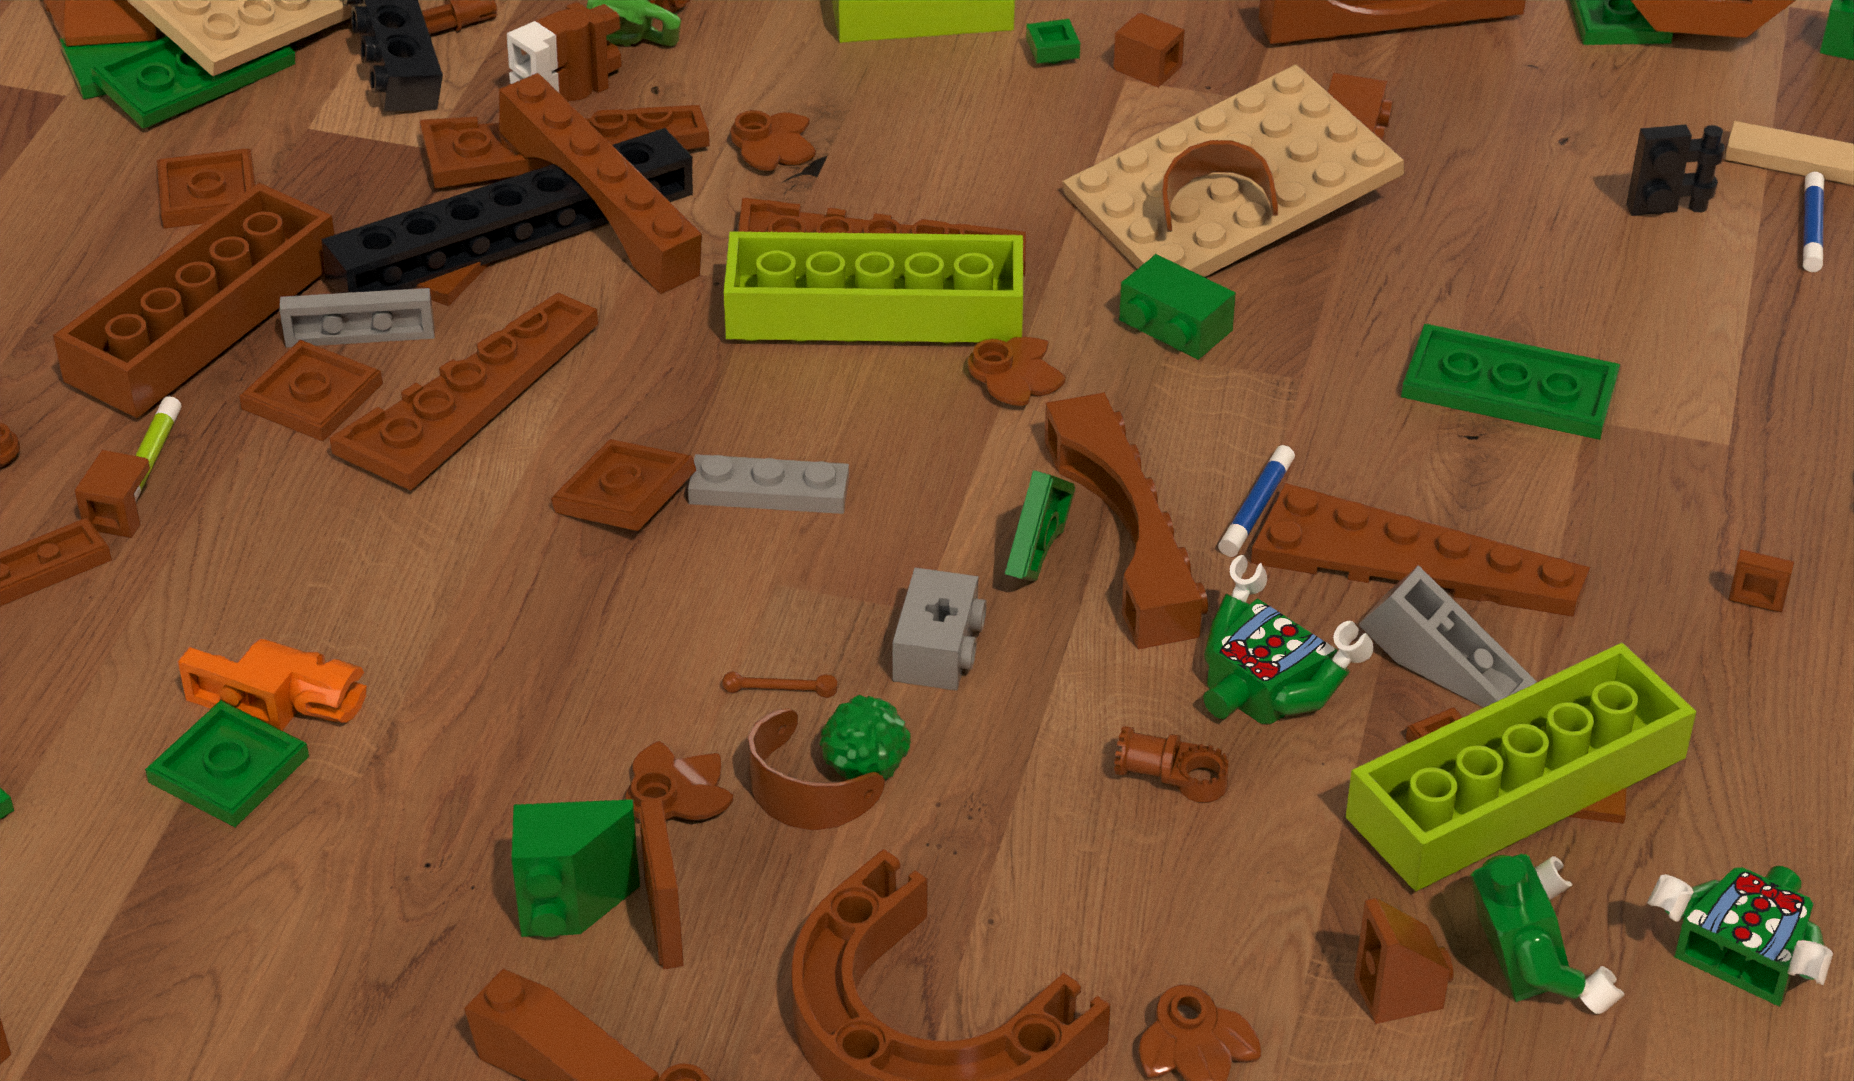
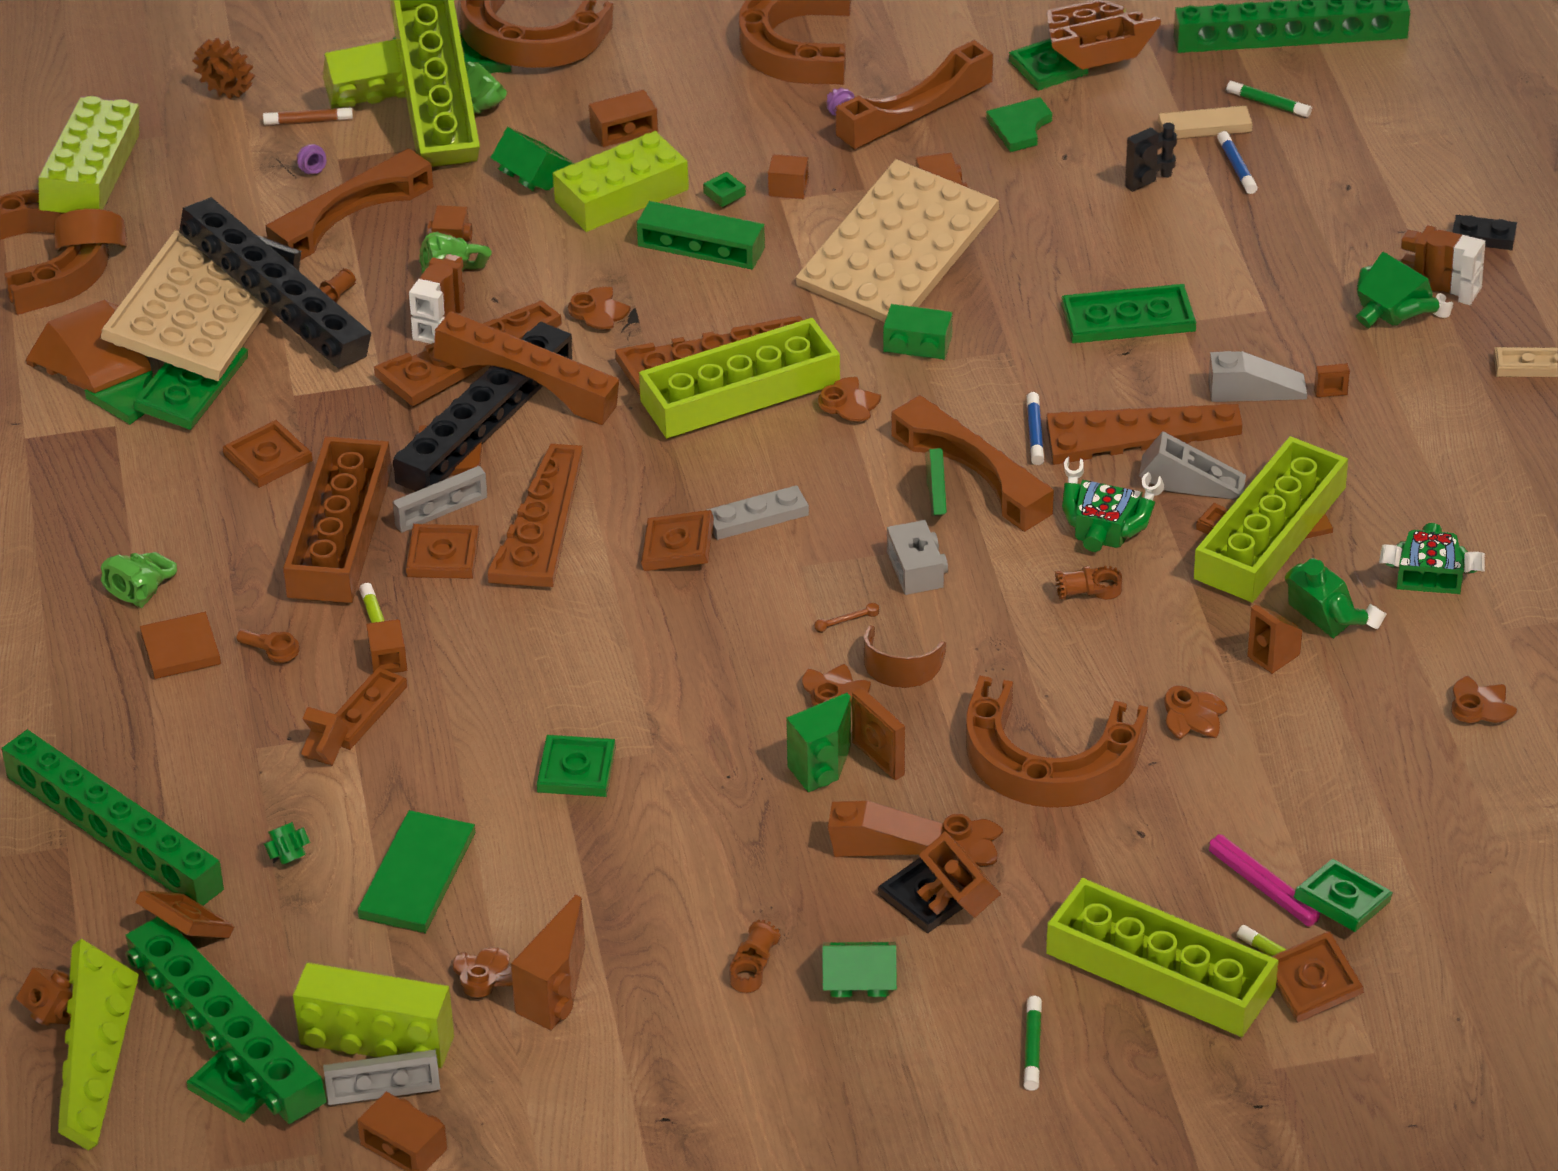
camera: 25 degrees left, 0 degrees up
orange plate [178,639,367,731] -> none
green piece [819,695,911,781] -> none
dark orange piece [1162,140,1278,232] -> none
none -> green brick [637,201,765,270]
none -> green tile [986,97,1053,152]
none -> light grey slope [1208,351,1307,402]

